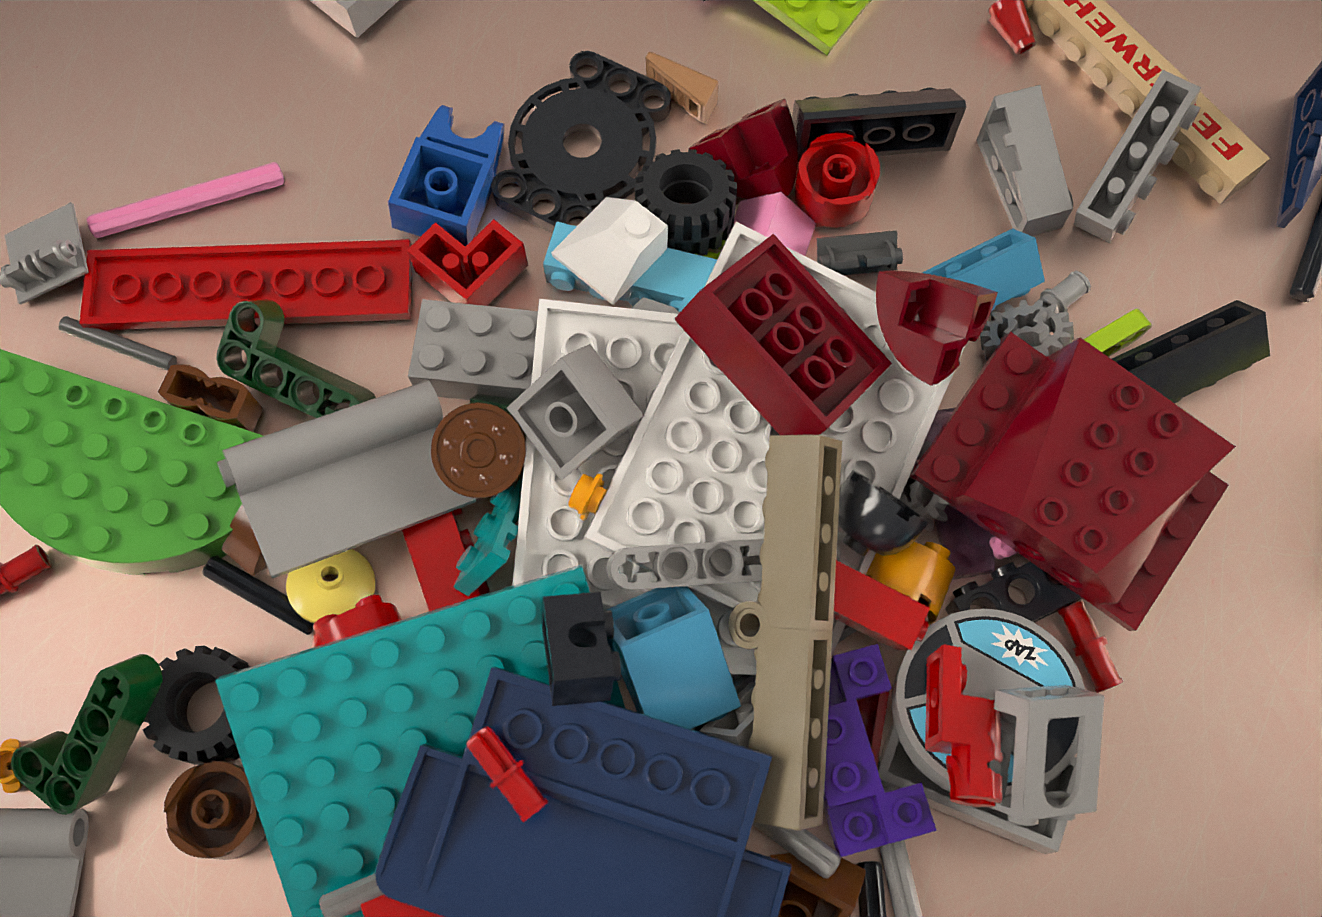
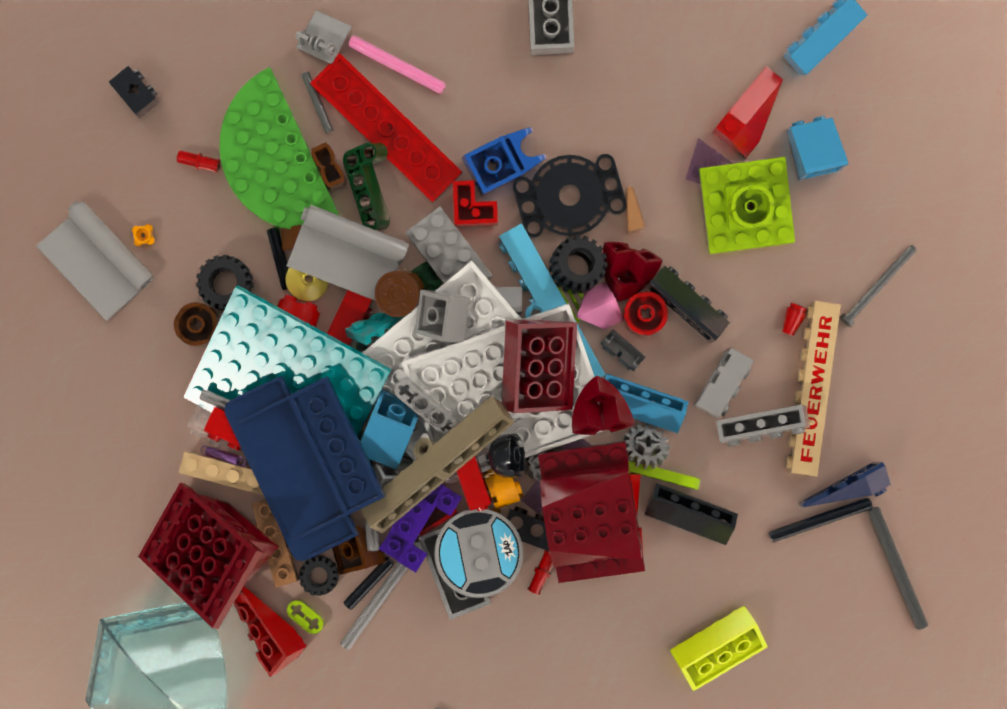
camera: 45 degrees right, 15 degrees up
dark green beam [11,654,162,815] -> none
red axle [467,726,549,822] -> none
black brick [541,592,621,706] -> none
white slope [551,197,668,305] -> none
light orange plate [568,473,607,521] -> none
red plate [925,644,1013,807] -> none
light grey panel [991,685,1104,826] -> none
light grey pin [1039,271,1091,313] -> none

